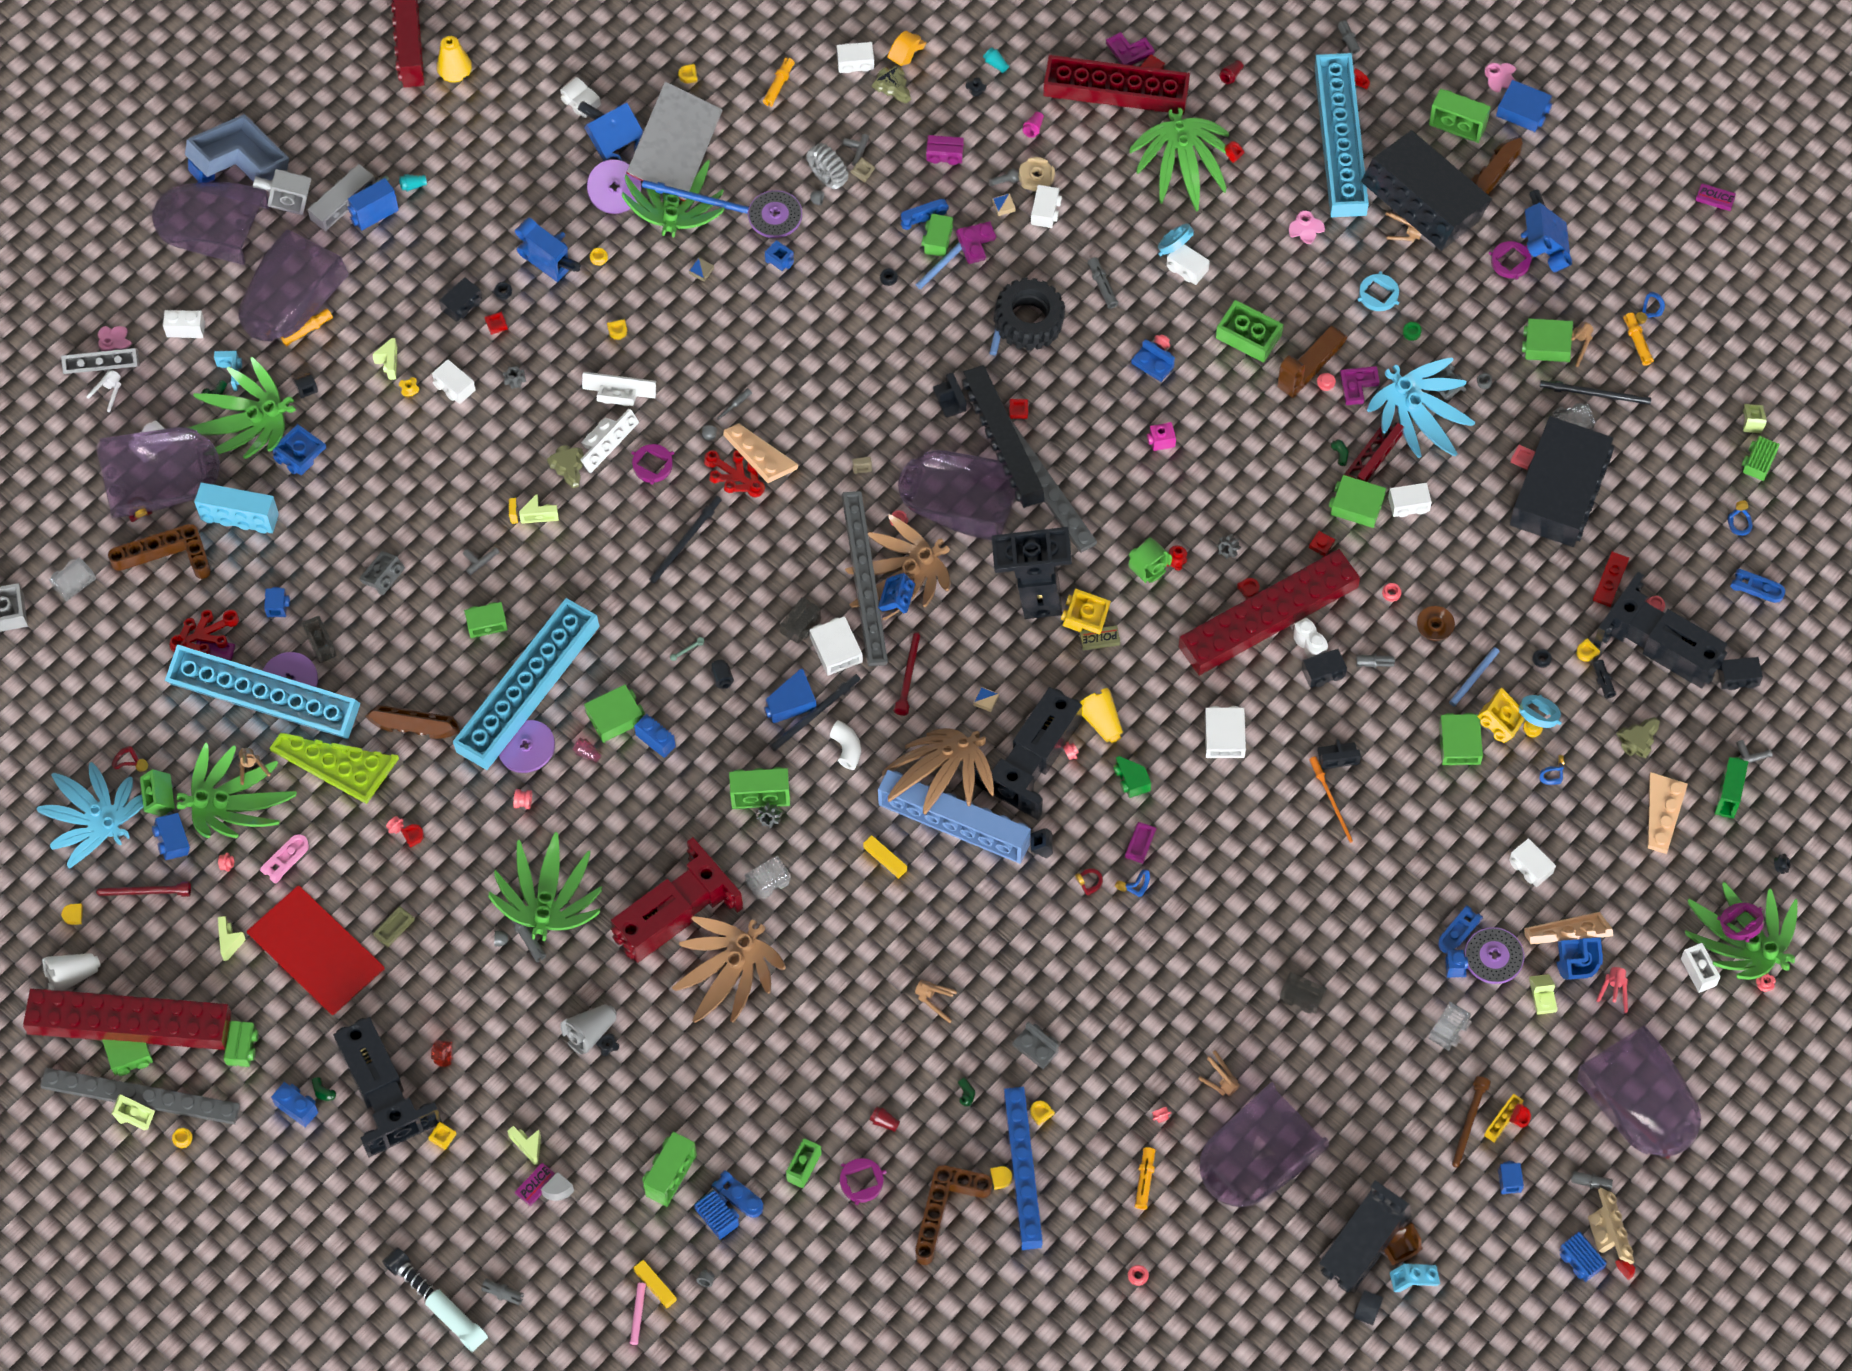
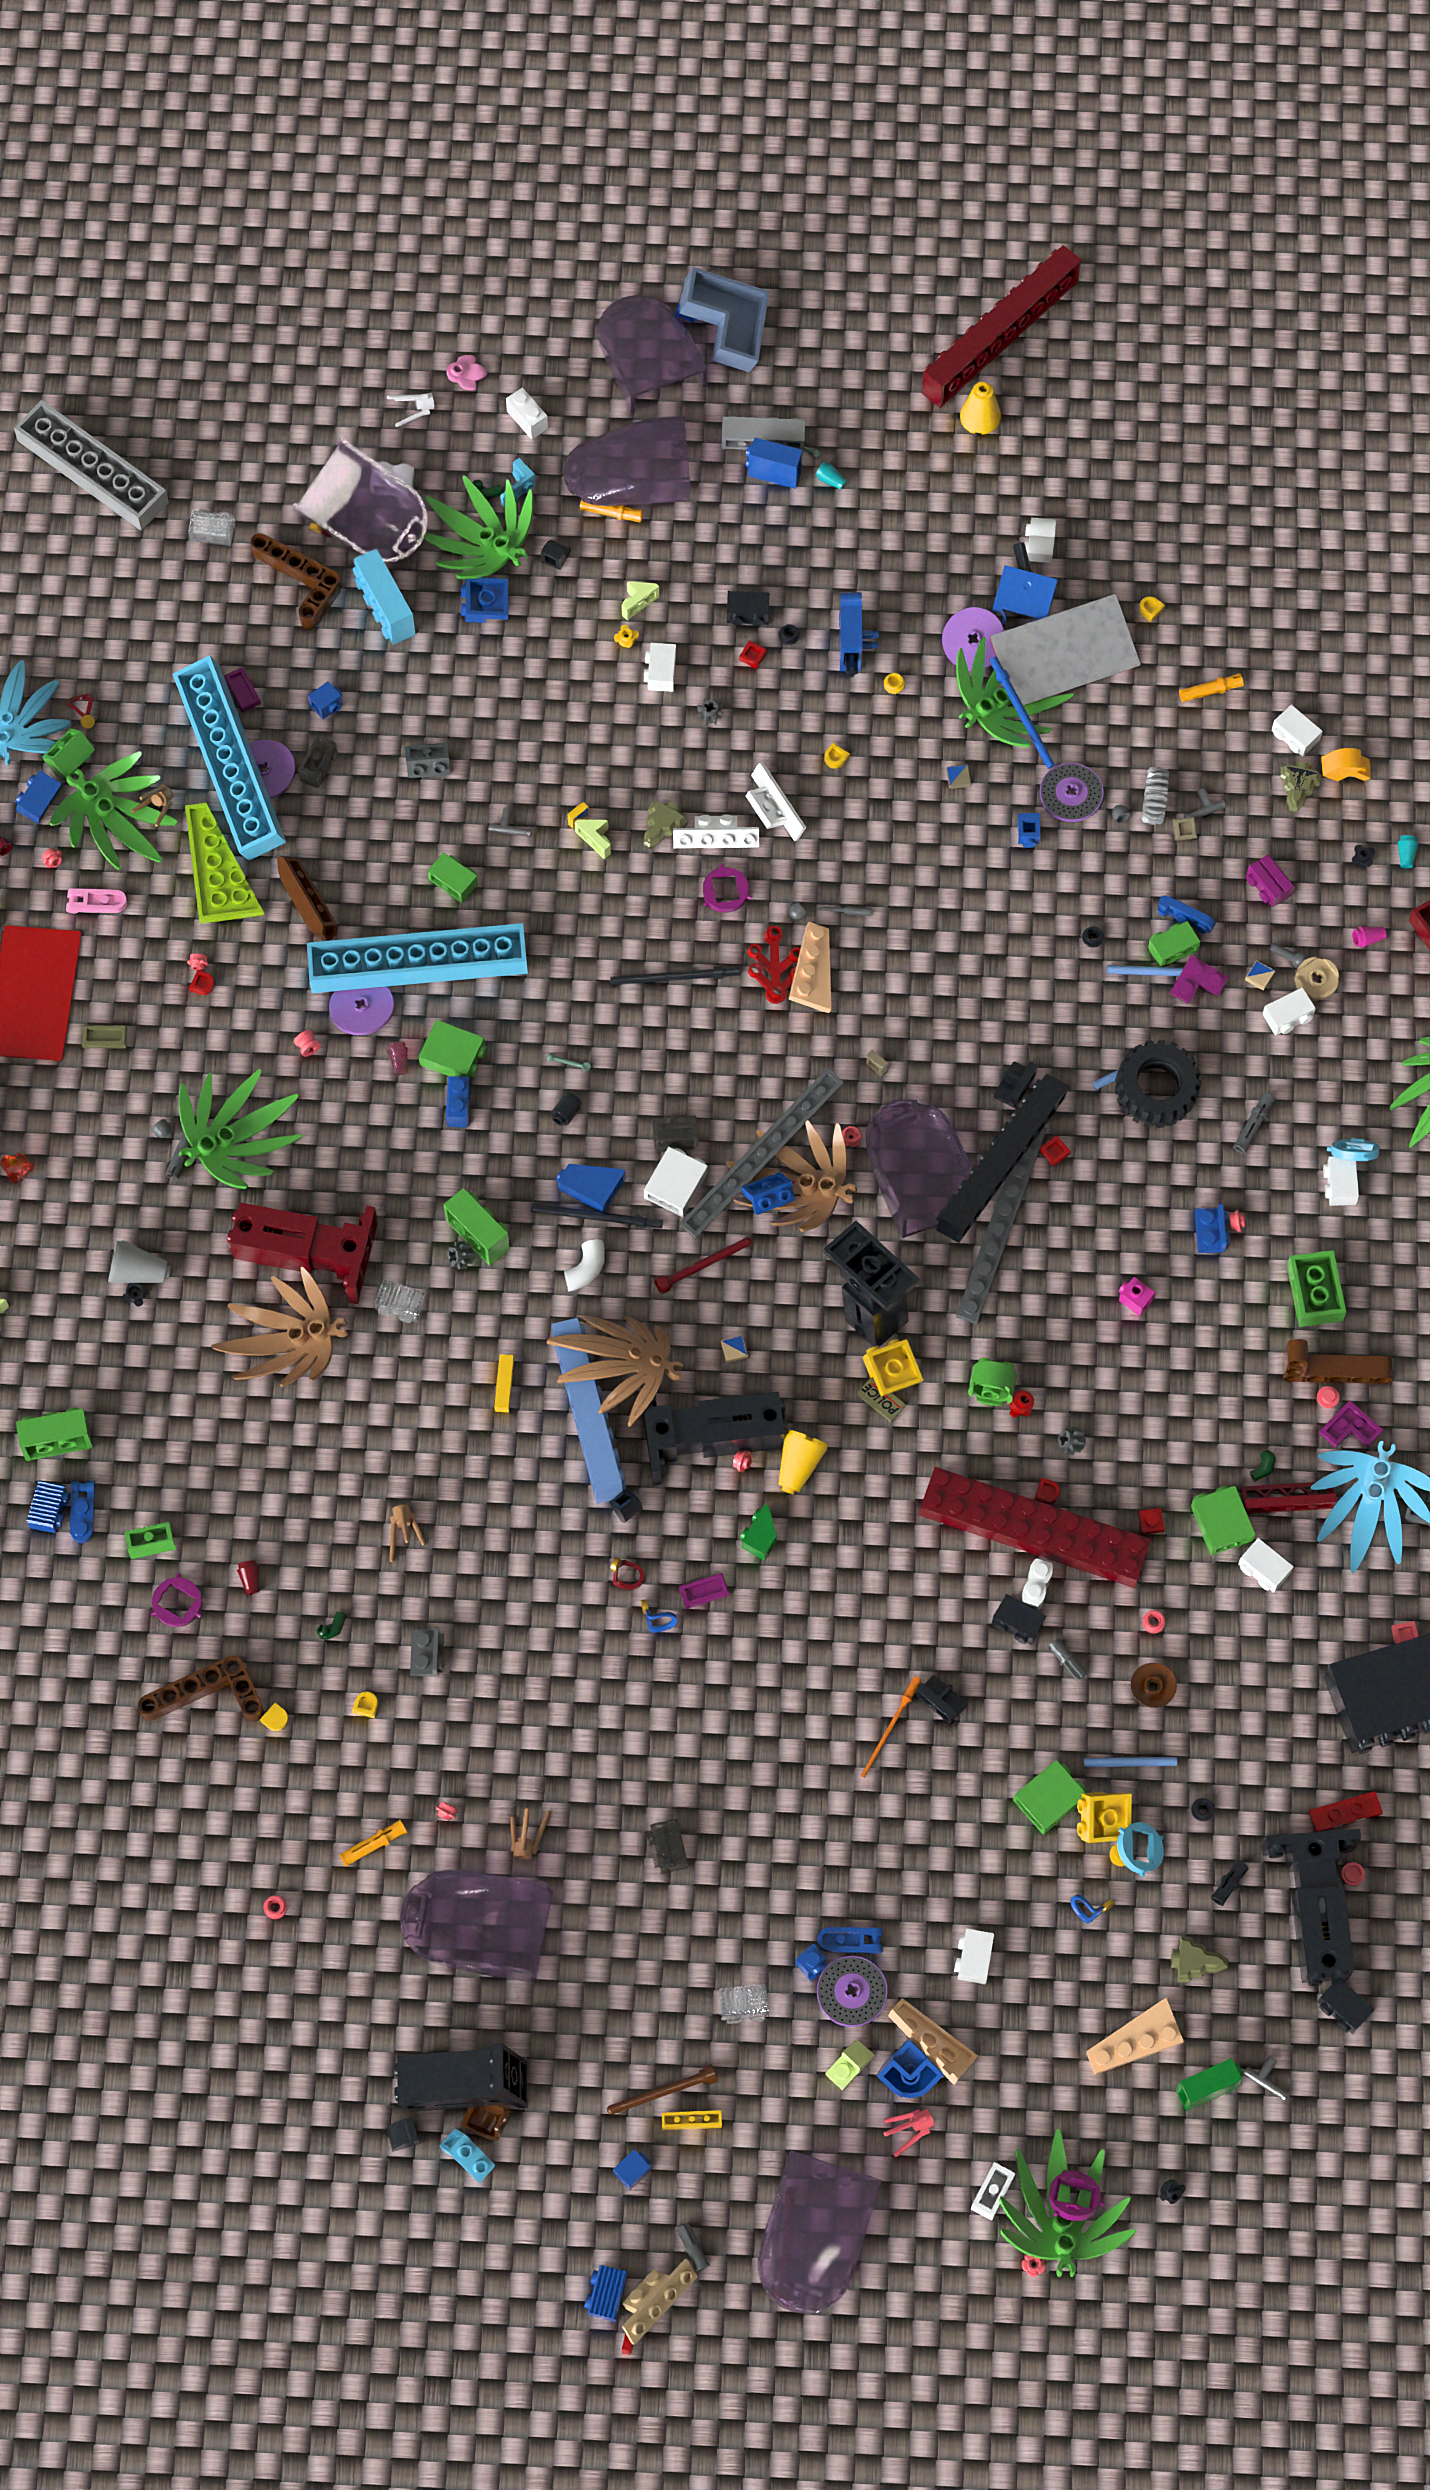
camera: 50 degrees right, 5 degrees up
light grey brick [61,348,140,374] -> none
red plant [169,610,239,654] -> none
light grey brick [253,169,312,215] -> none
blue brick [1004,1087,1043,1250] -> none
white brick [1205,706,1246,758] -> none
red tile [1509,1103,1531,1128] -> none
yellow tile [1576,638,1600,662] -> none

